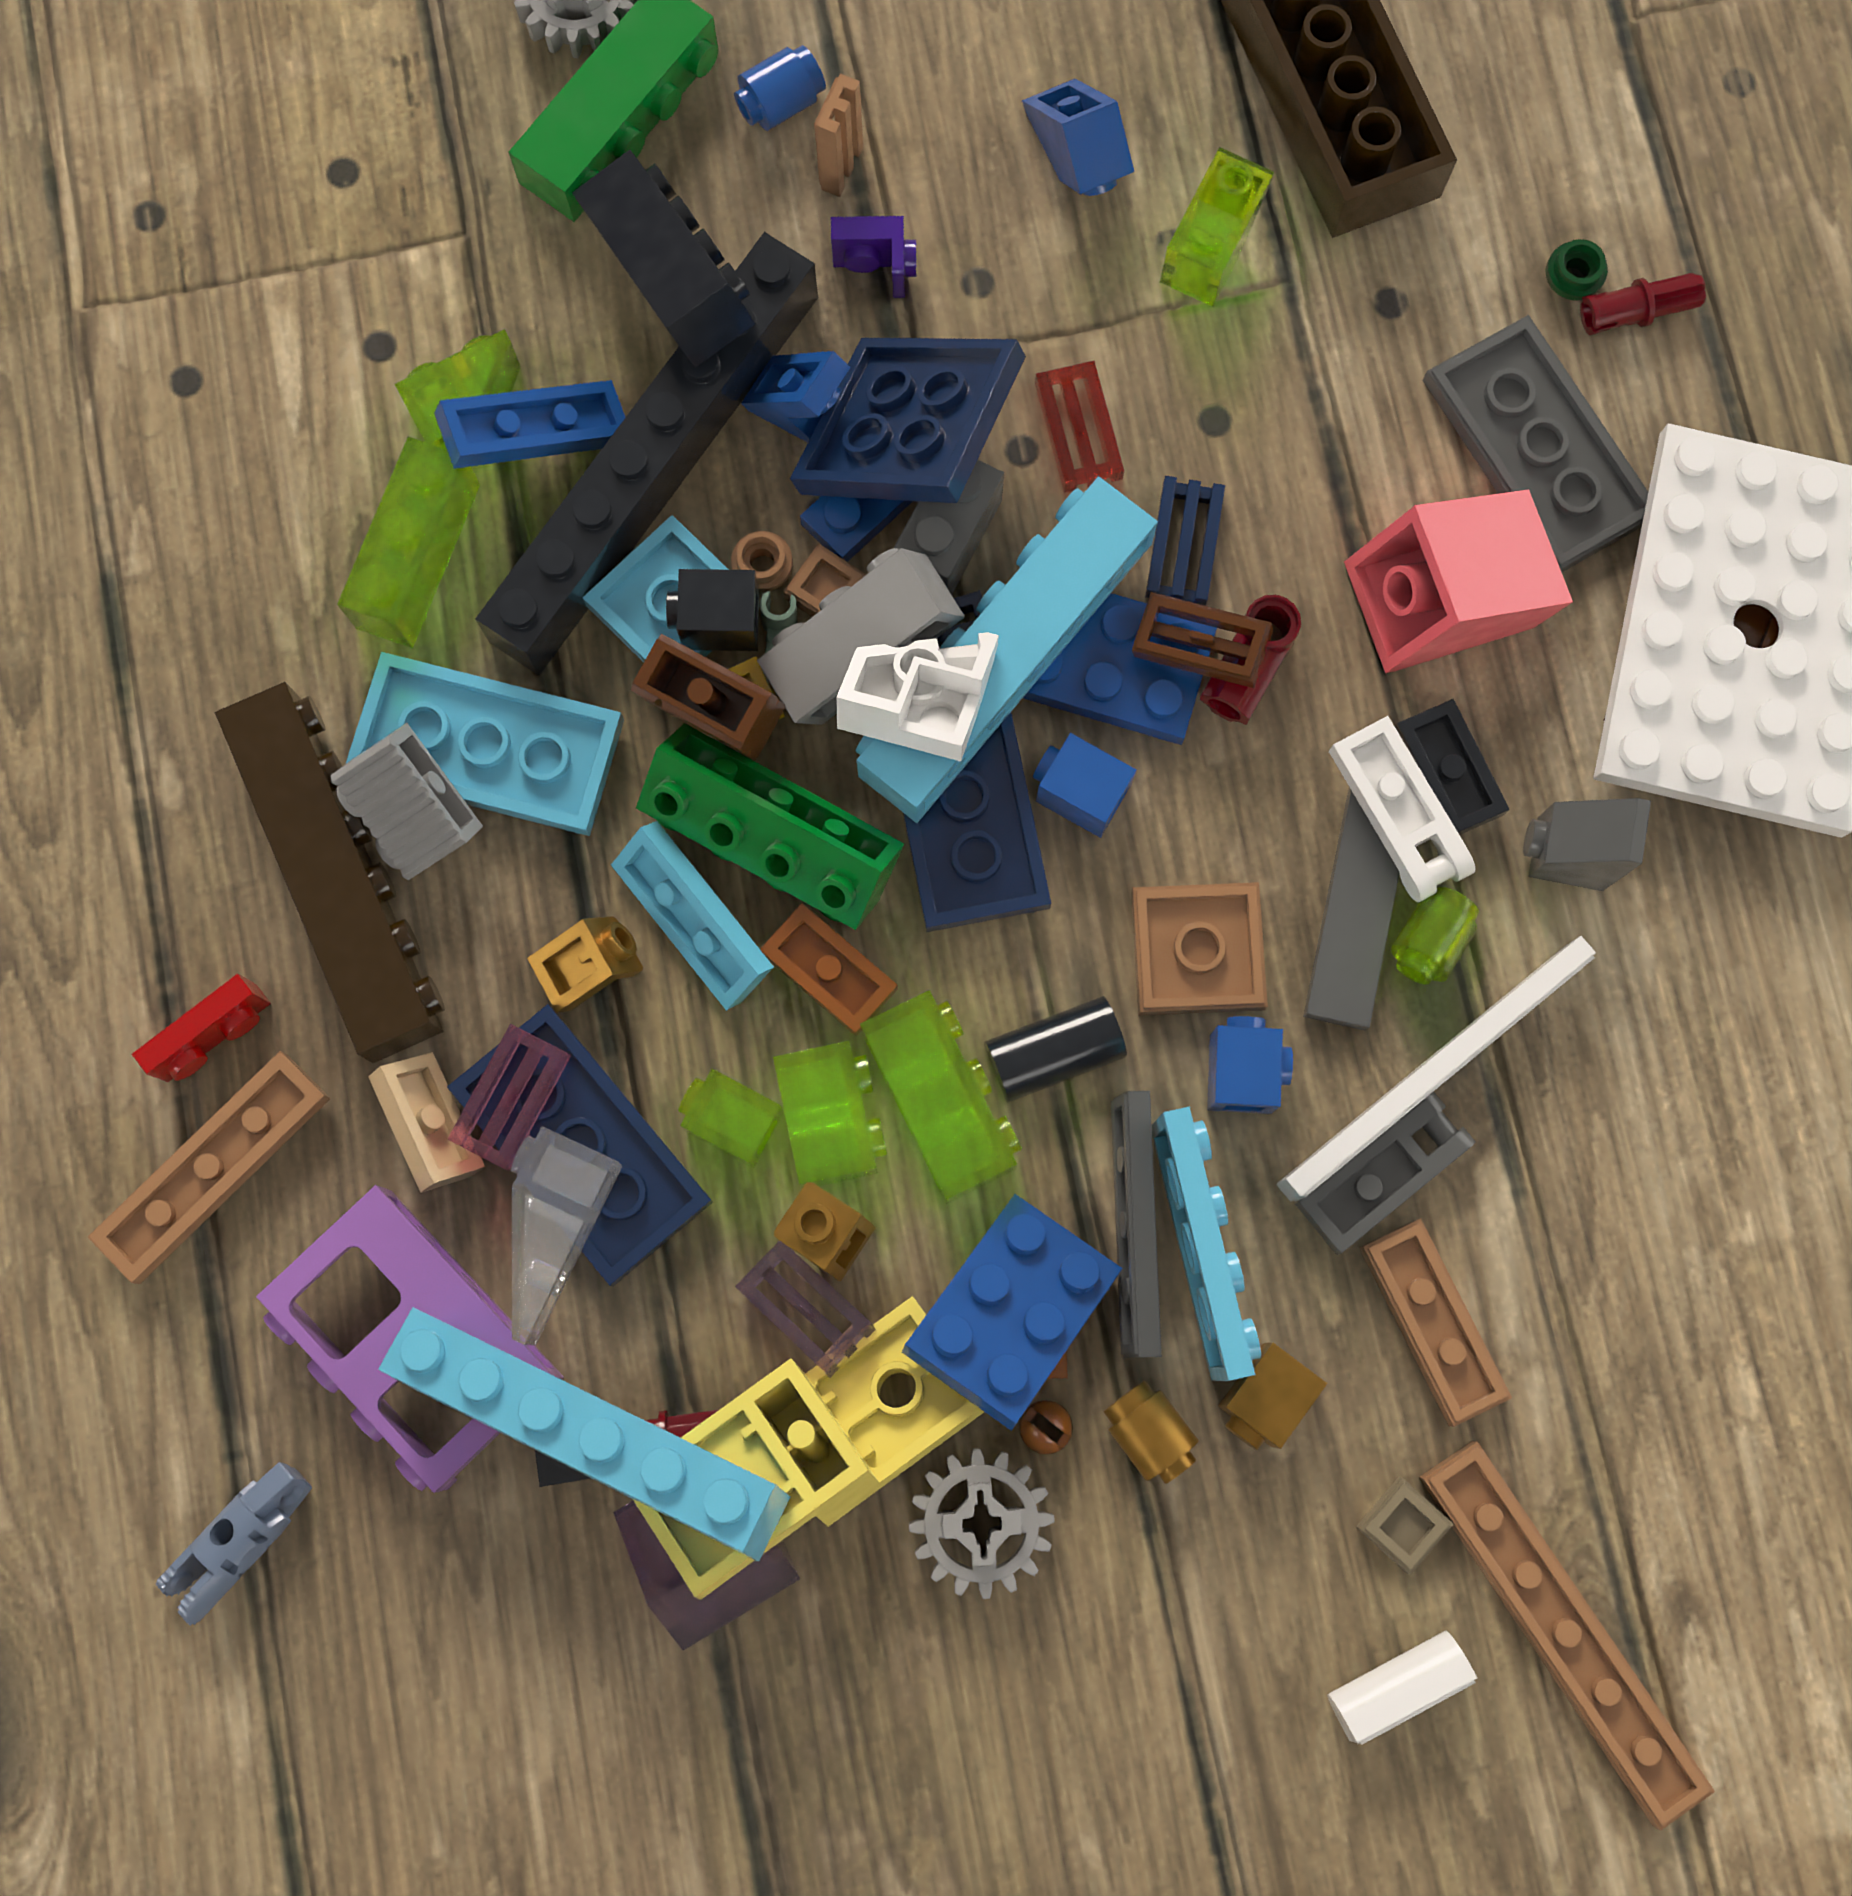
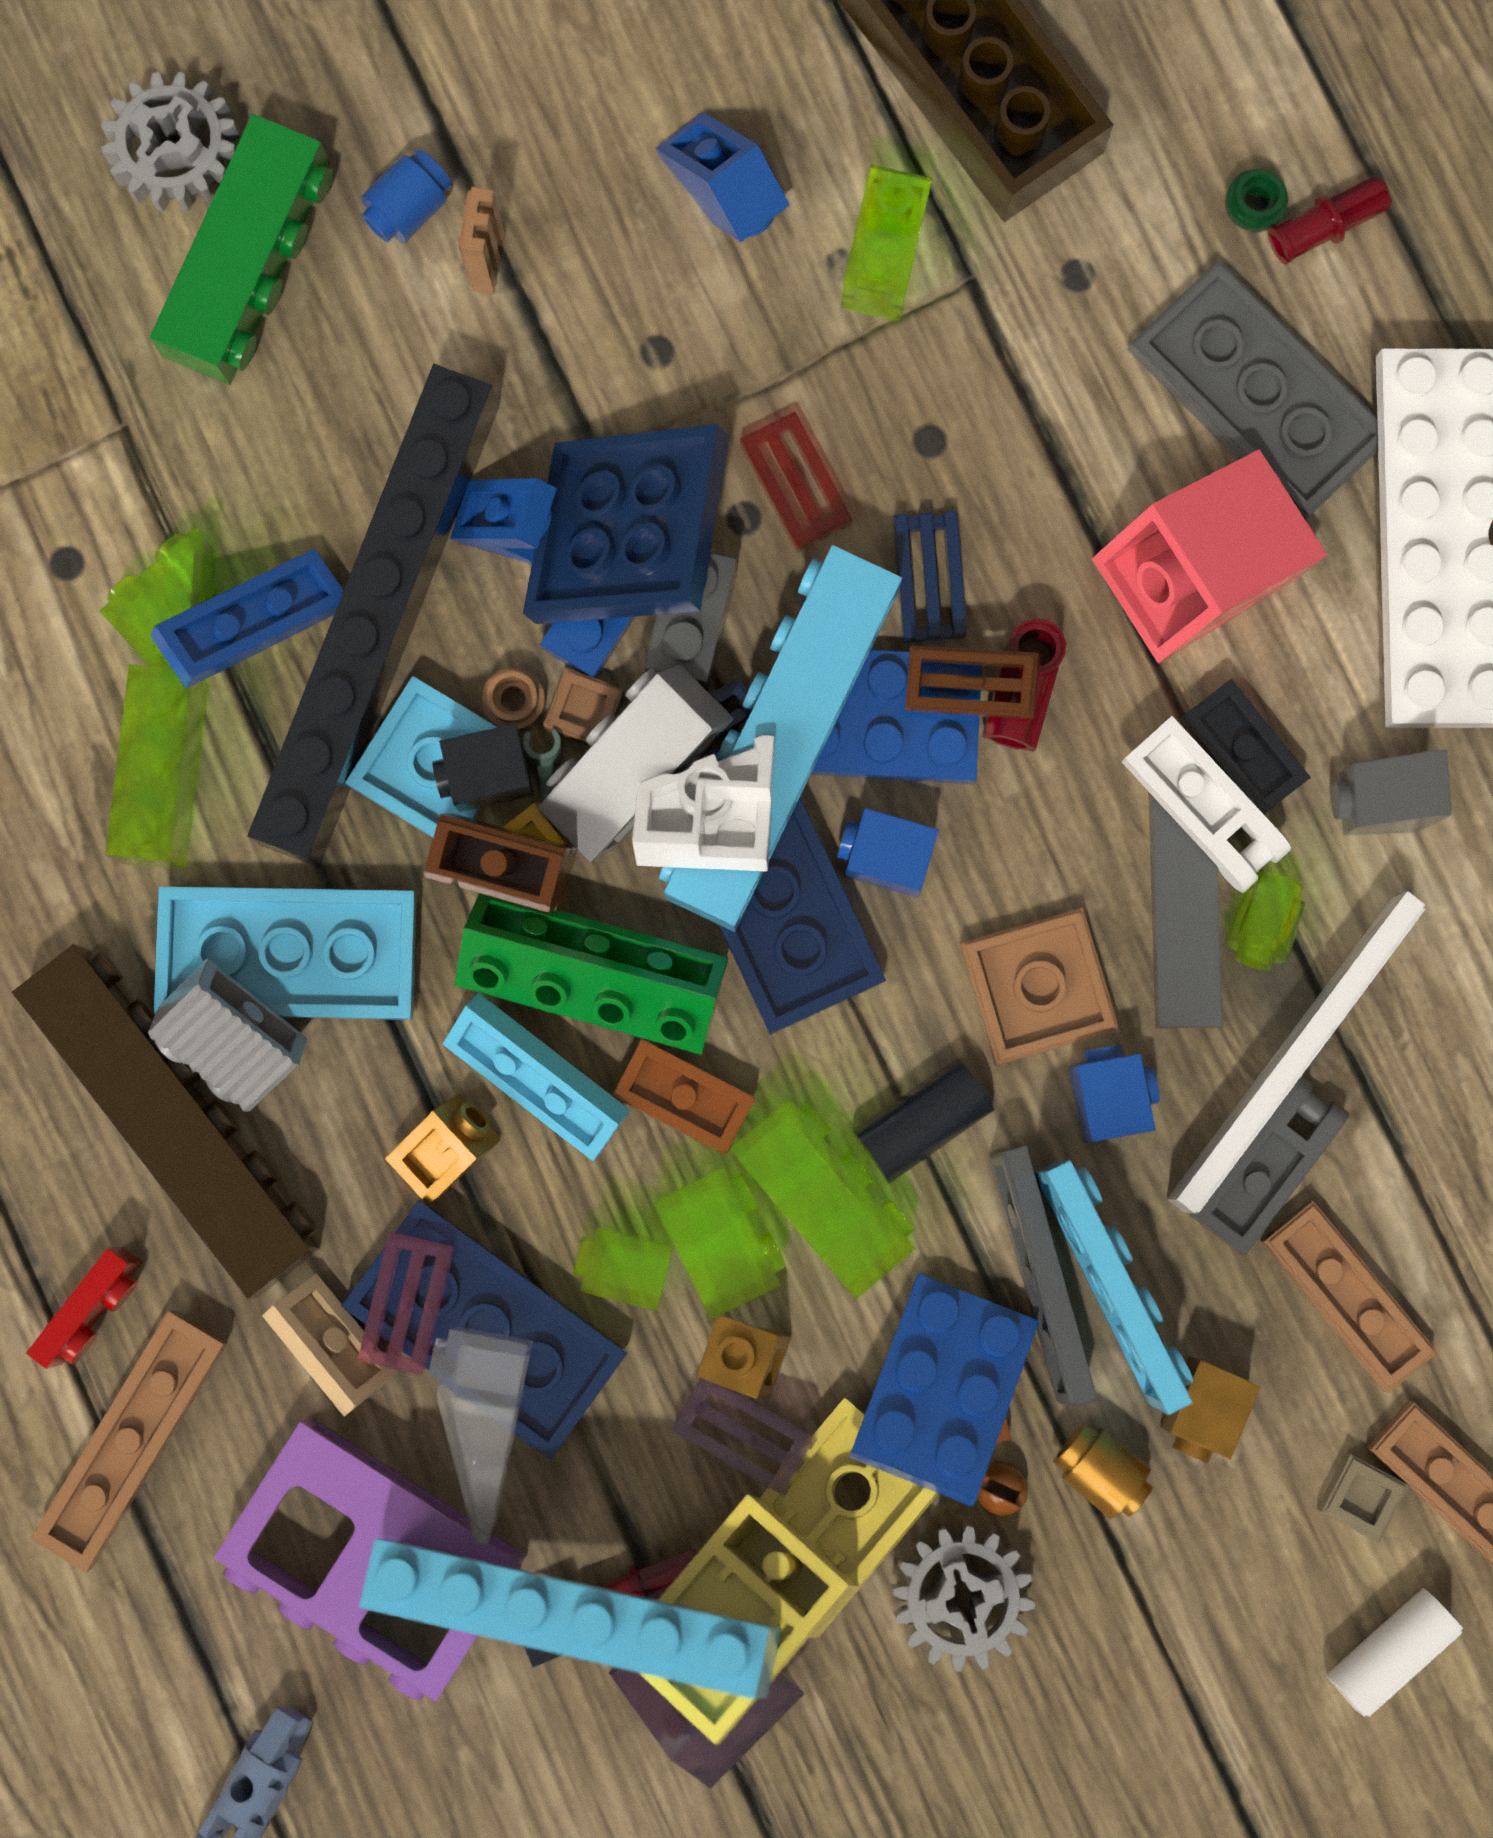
camera: 15 degrees left, 5 degrees up
black brick [572,150,756,368] -> none
dark purple bracket [831,216,916,298] -> none

